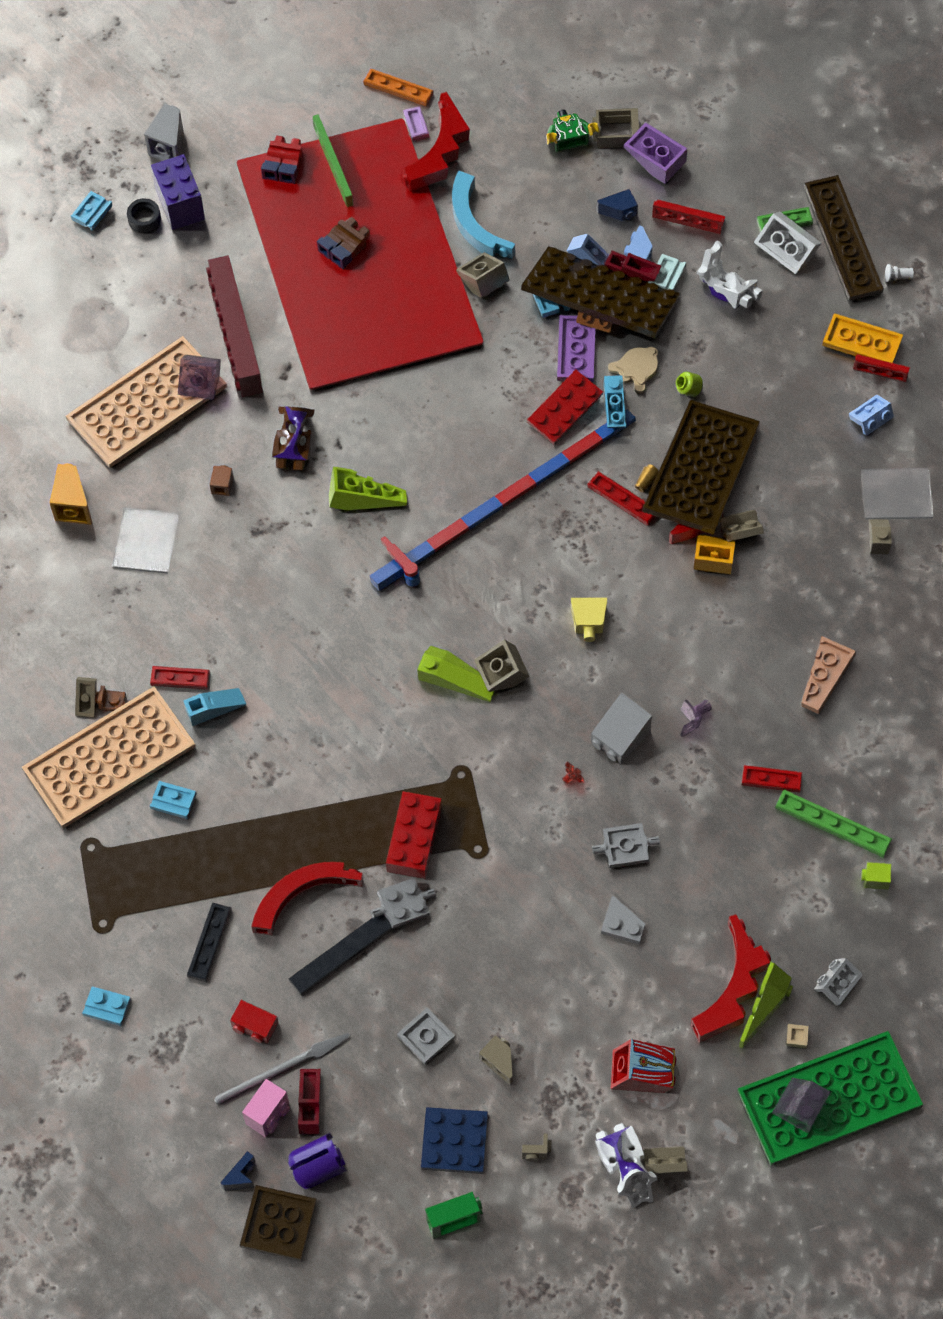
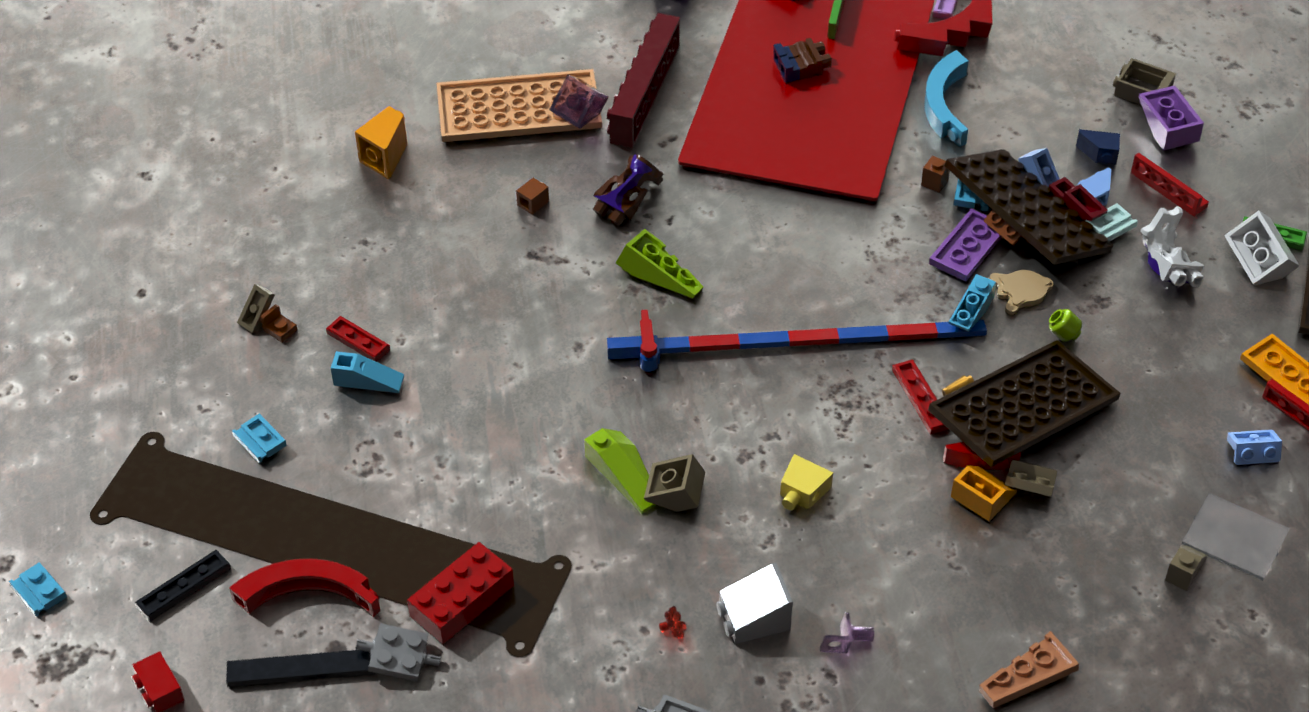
camera: 30 degrees right, 15 degrees down
light nougat plate [22,686,196,829] -> none
clear piece [112,507,179,574] -> none
dark tan slope [456,252,510,298] -> none
red plate [527,369,603,445] -> none
green torso [546,109,600,152] -> none
none -> dark orange brick [921,156,950,193]

